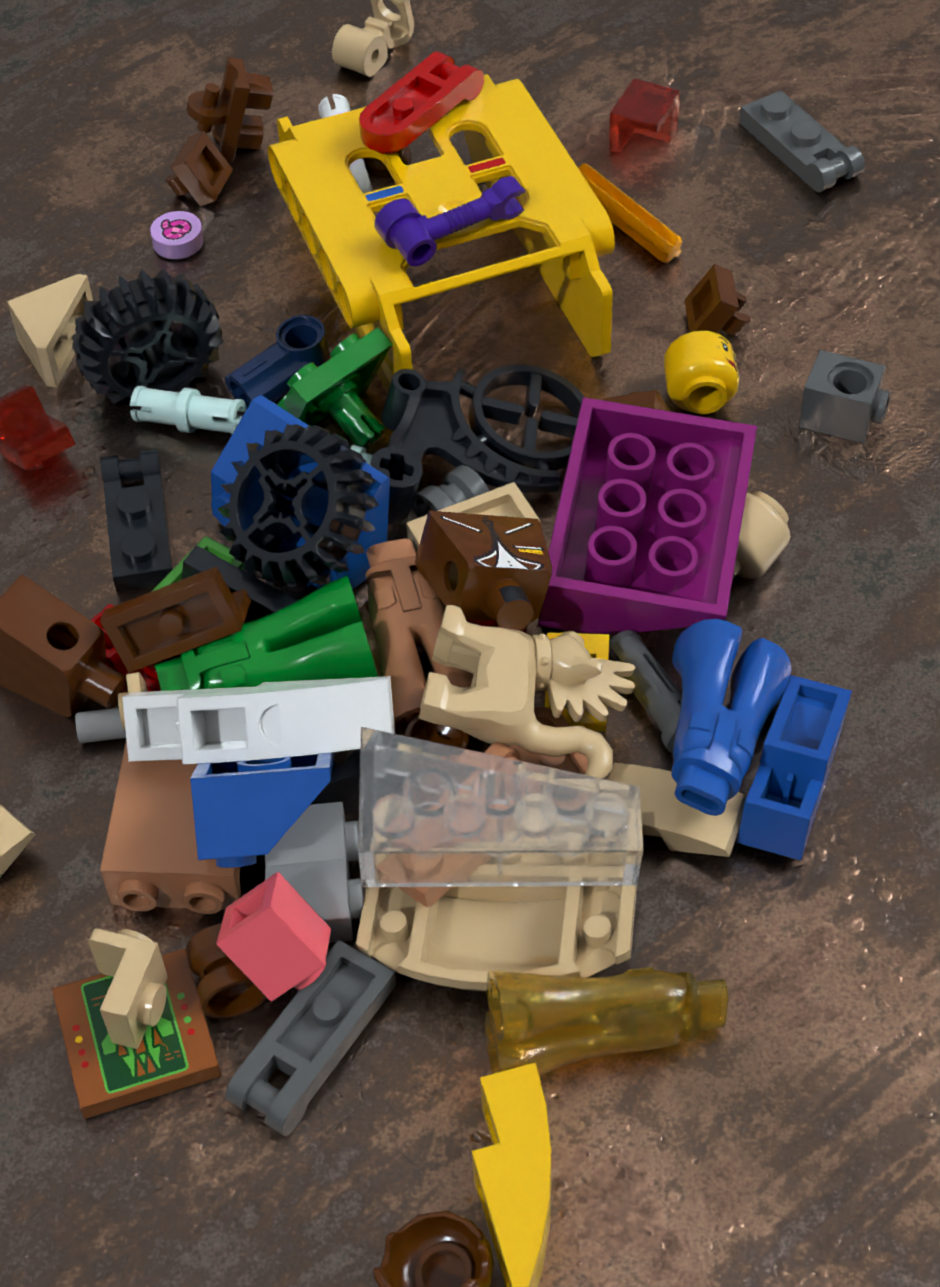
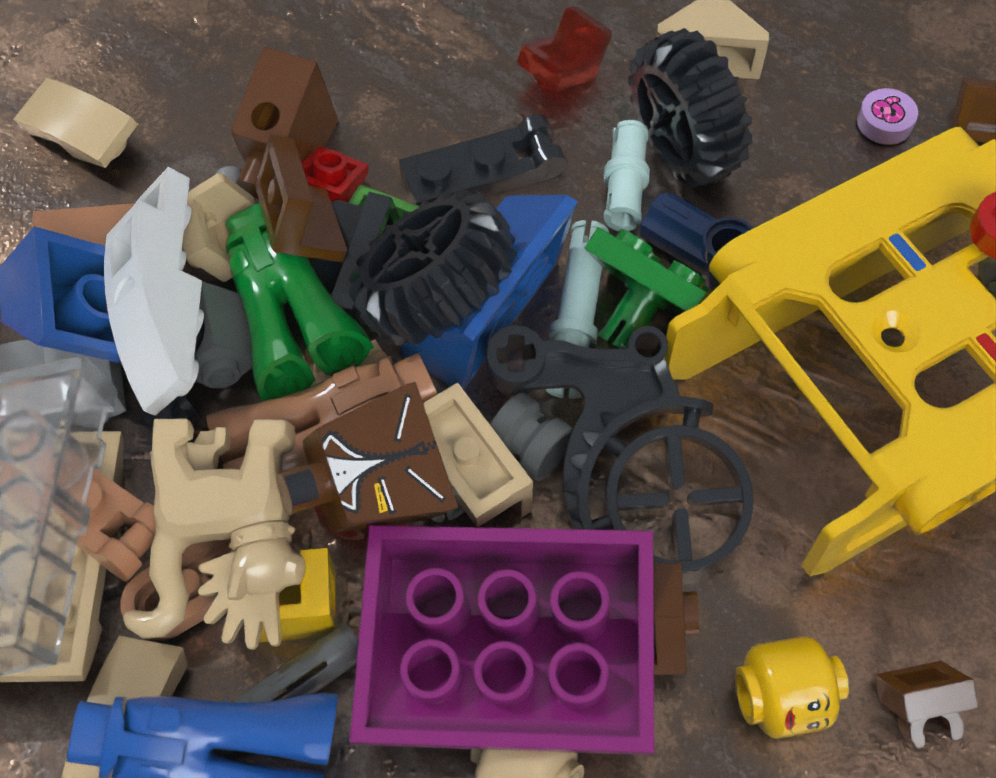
camera: 80 degrees right, 10 degrees up
dark purple brick [374,176,526,267] -> none

